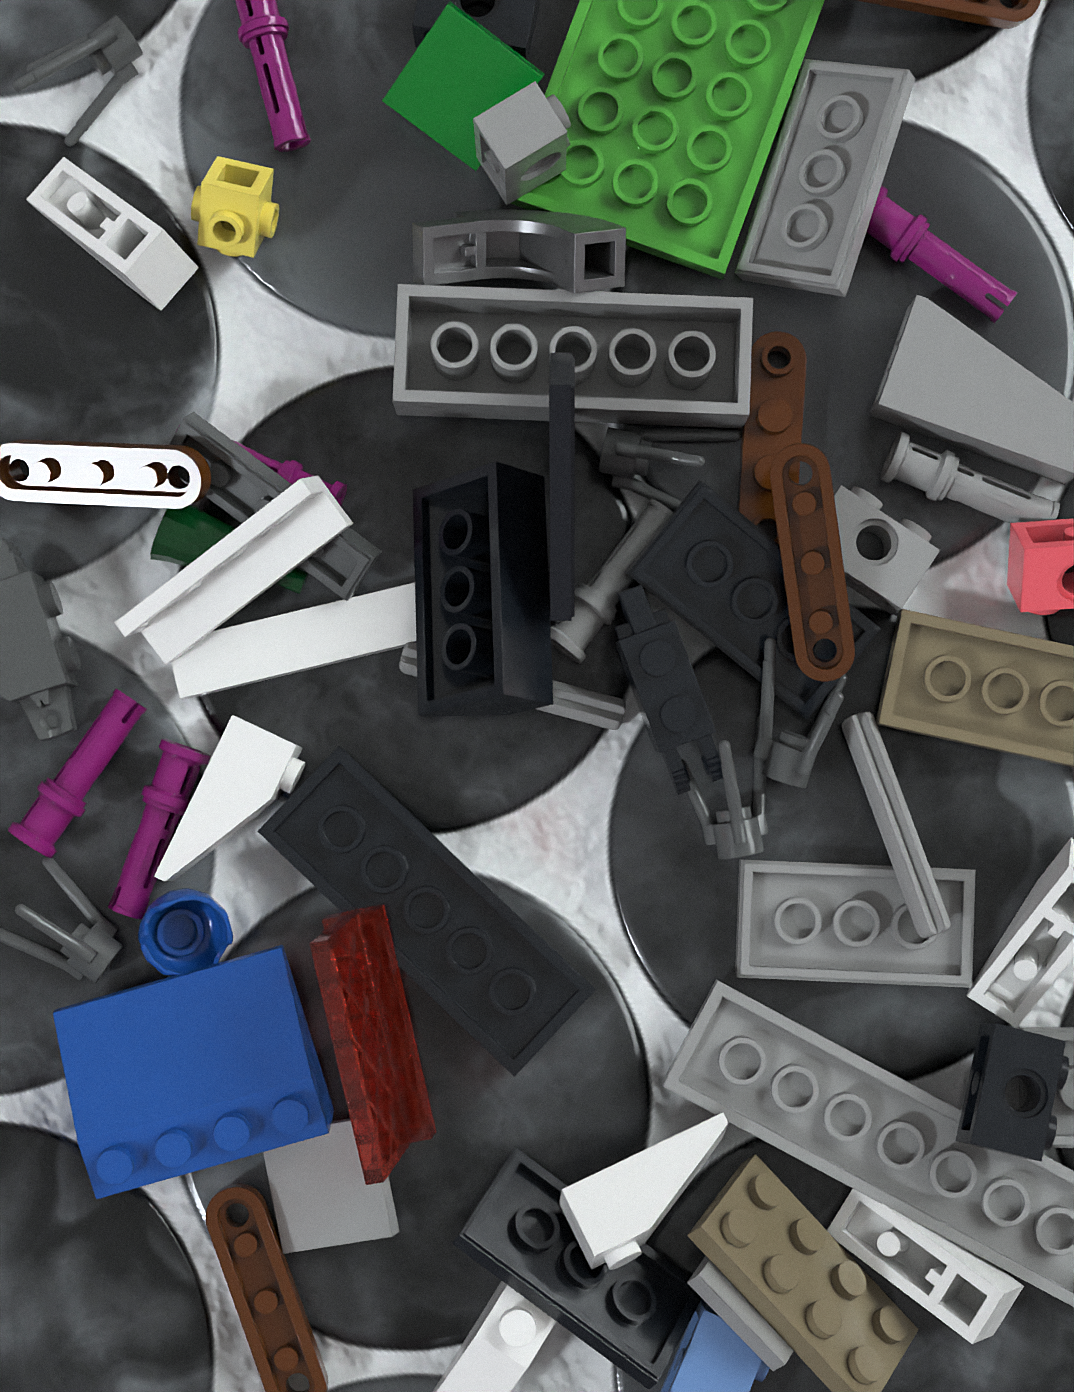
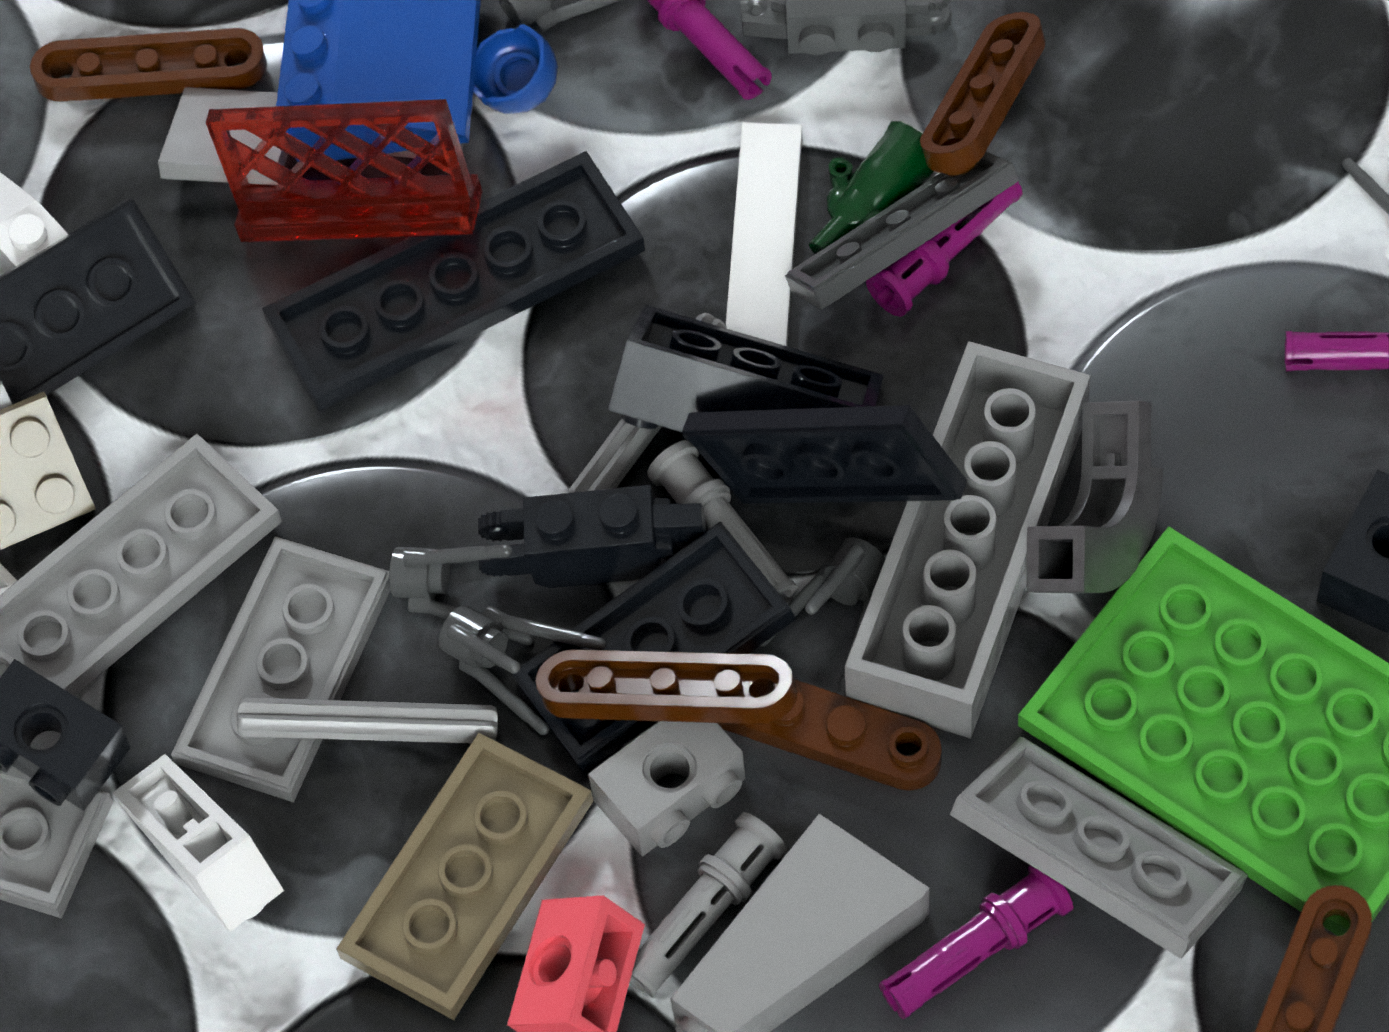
camera: 115 degrees right, 25 degrees down
white slope [26,157,199,311] -> none
magenta pin [108,738,211,919] -> none
white fence [114,476,353,665] -> none
white slope [154,715,305,882] -> none
light yellow brick [191,156,279,258] -> none
green tile [382,2,545,171] -> none
light grey brick [473,81,571,205] -> none
white slope [559,1112,728,1270] -> none

